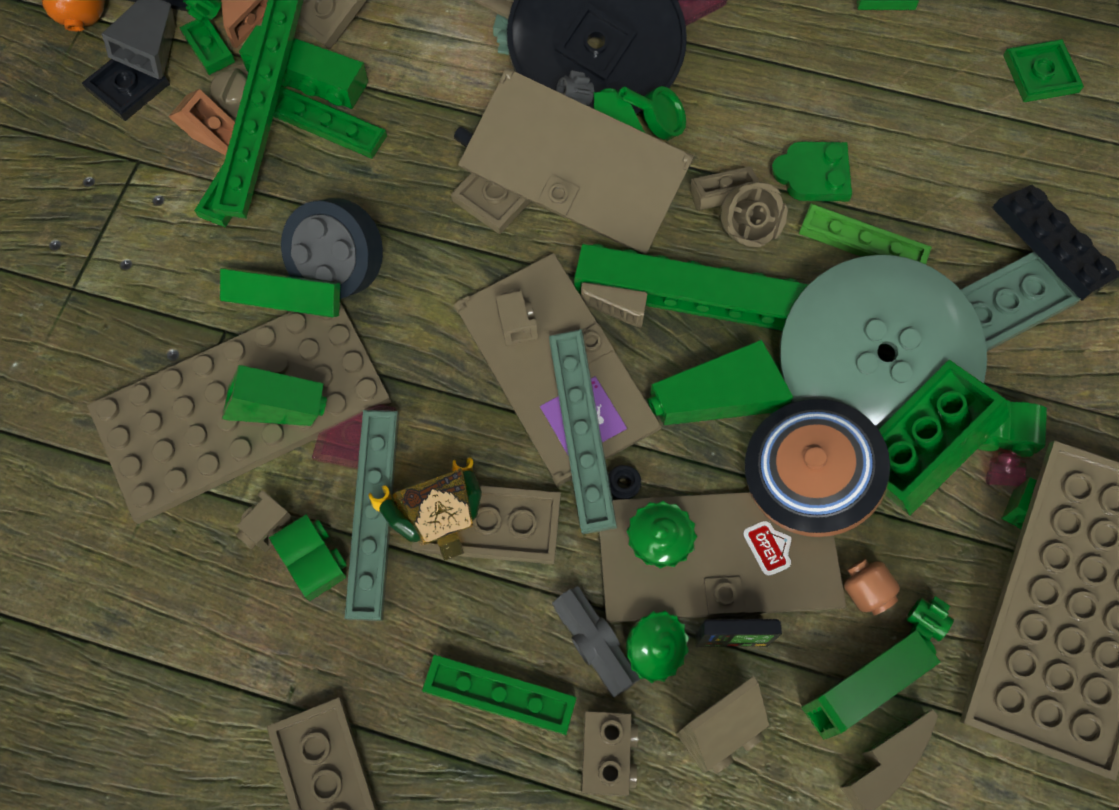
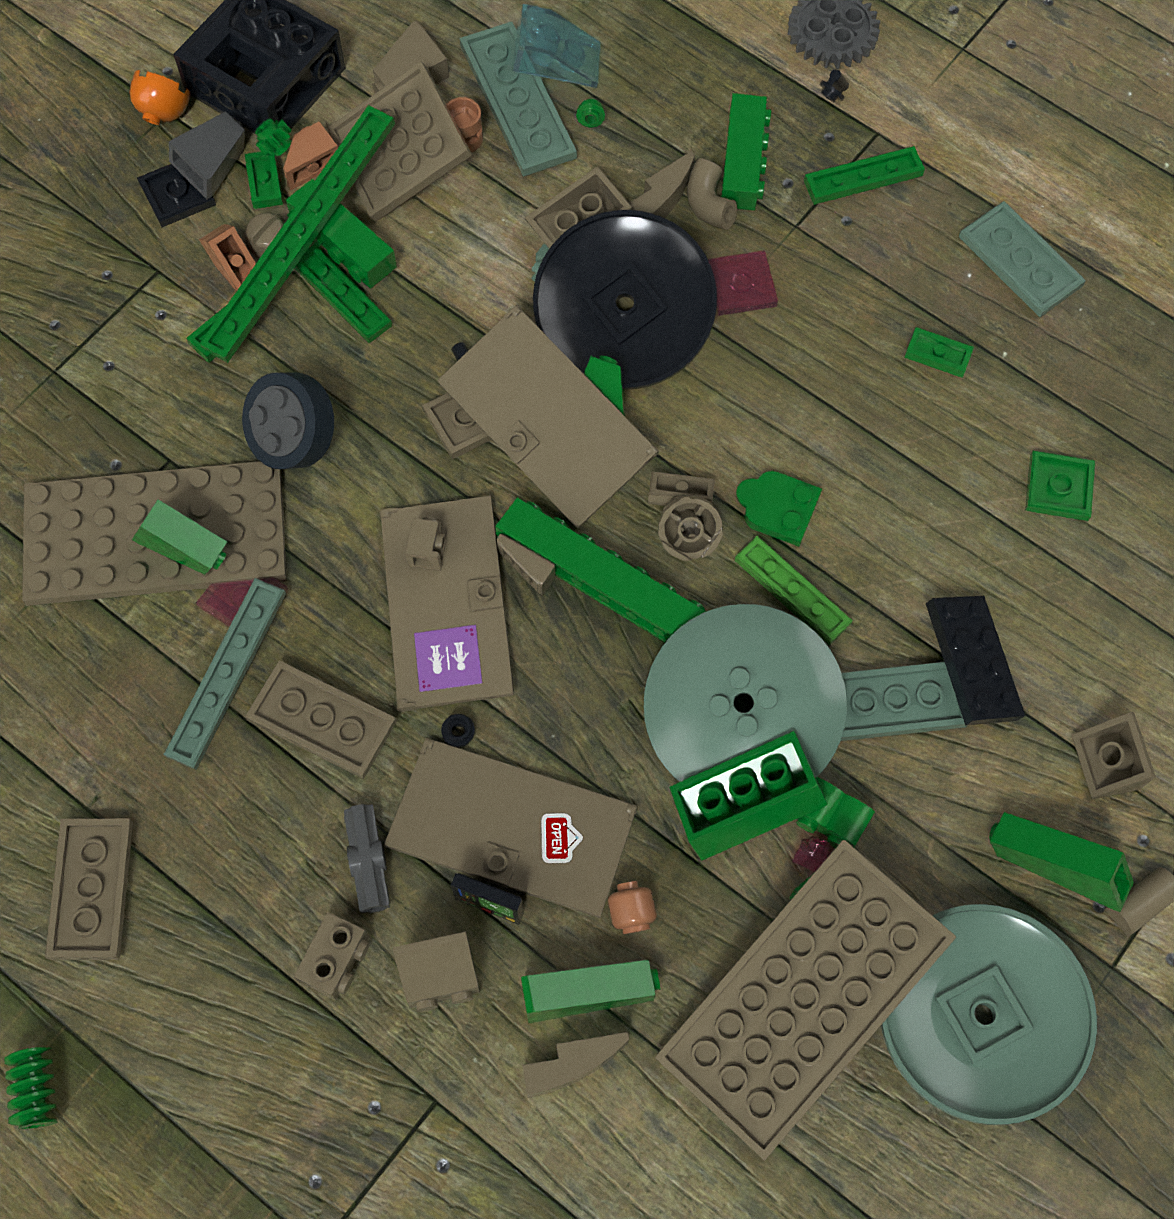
camera: 20 degrees right, 0 degrees up
green tile [220,268,340,317] -> none
dark tan brick [236,490,295,553] -> none
green brick [269,514,347,602] -> none
torso [368,457,482,561] -> none
green plate [422,655,577,736] -> none
sand green tile [549,329,618,535] -> none
dark grey gear [556,71,594,106] -> none
green piece [618,86,686,141] -> none
green piece [626,500,698,569] -> none
green piece [626,610,689,683] -> none
green slope [647,340,793,425] -> none
dish [745,399,890,537] -> none
green gear [906,596,954,642] -> none

